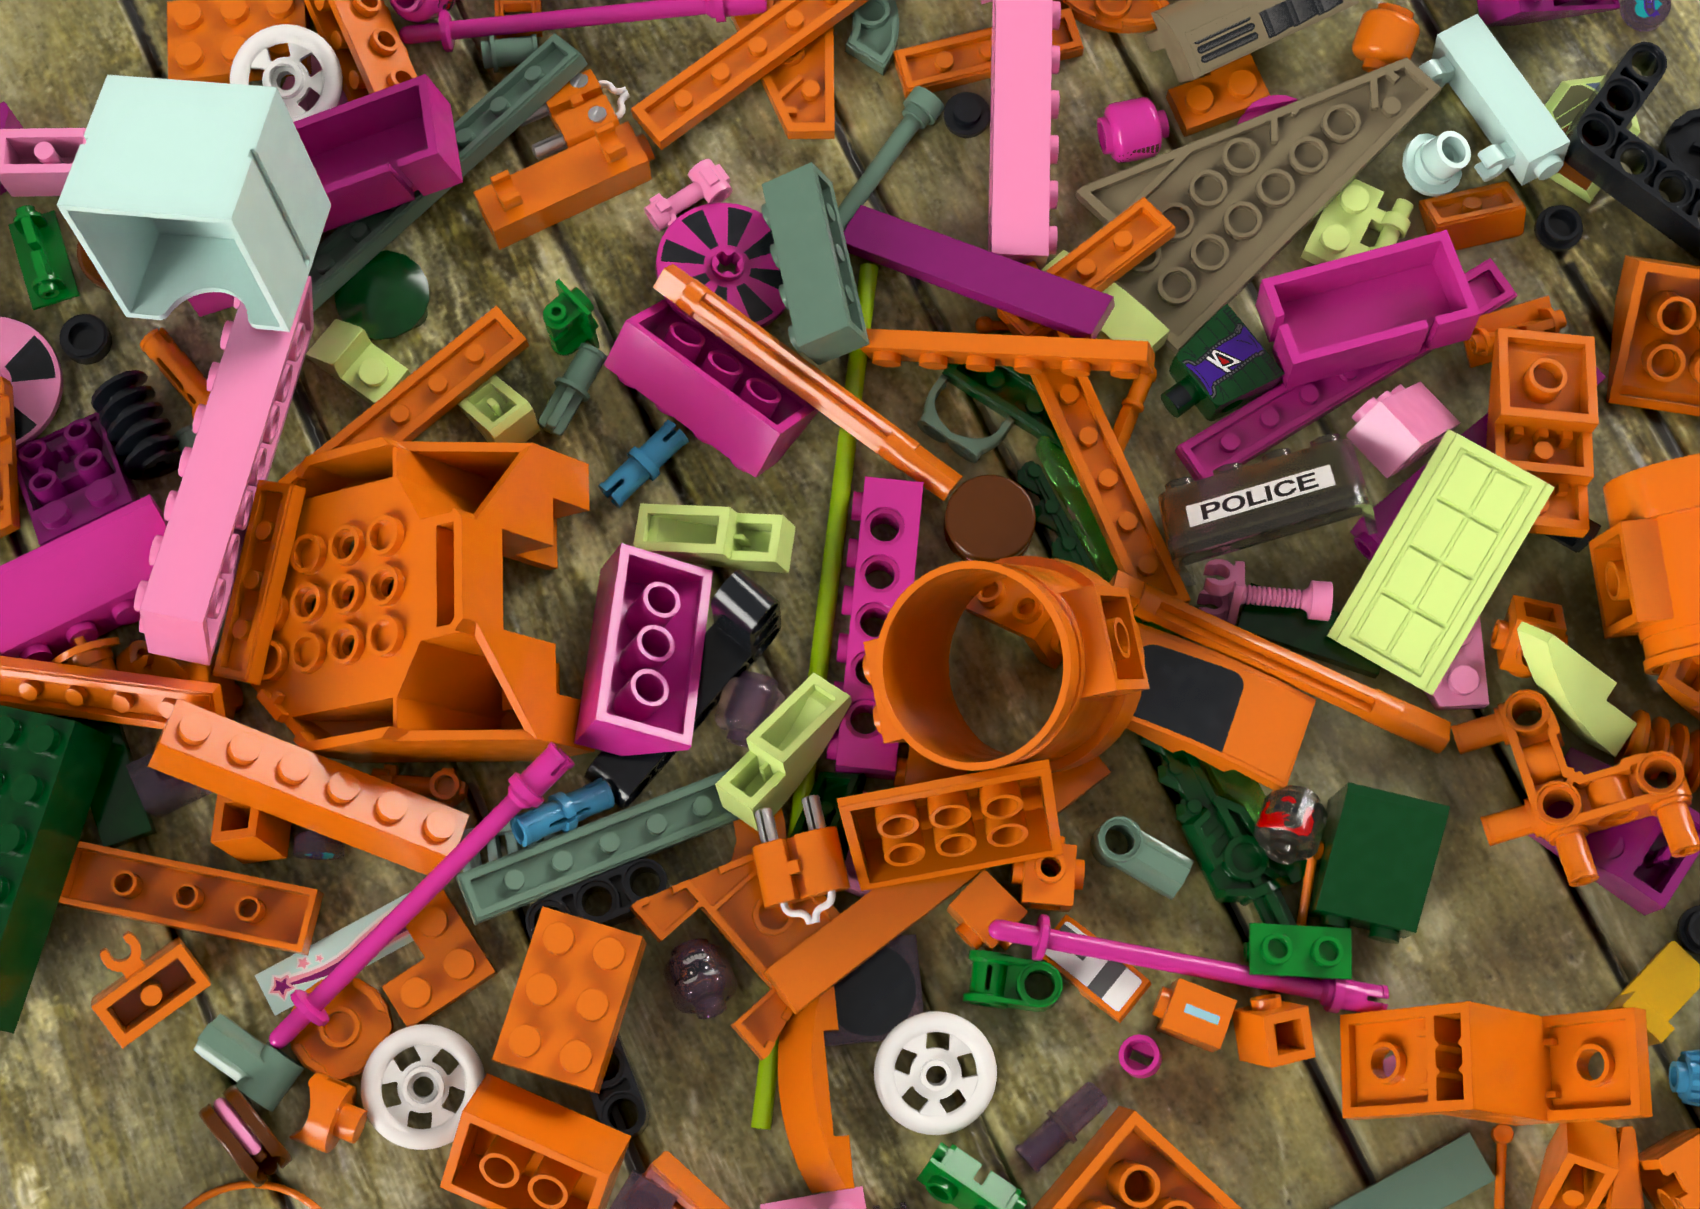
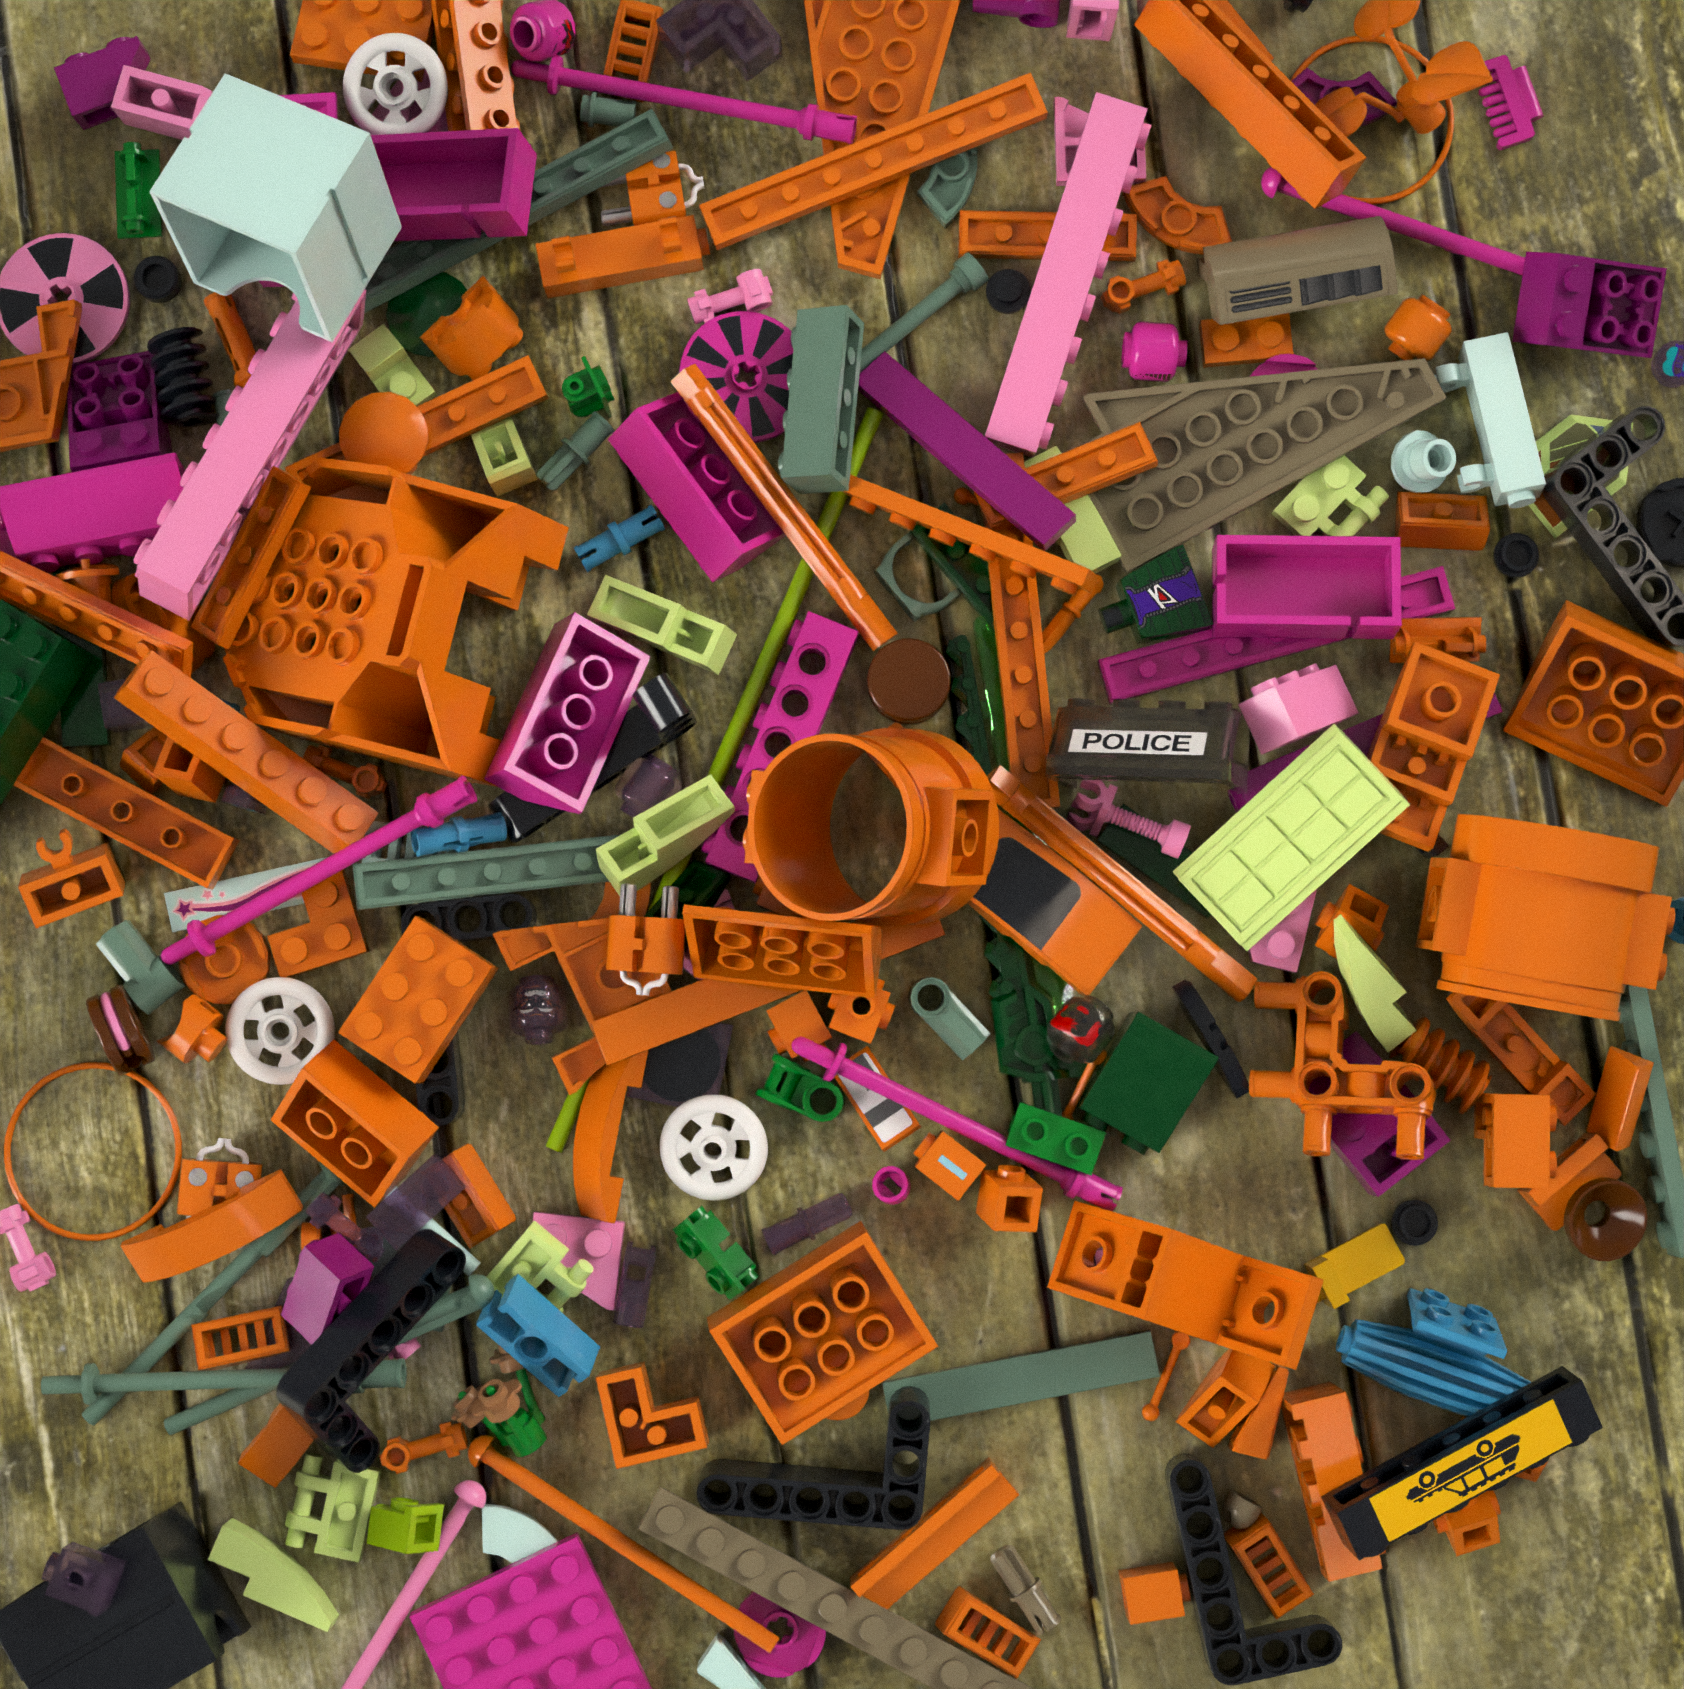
camera: 20 degrees right, 10 degrees up
none -> orange slope [120,727,167,794]
none -> orange dish [339,392,428,475]
none -> orange cylinder [419,276,523,380]
none -> orange bar [1101,259,1186,314]
none -> black tile [1172,979,1249,1099]

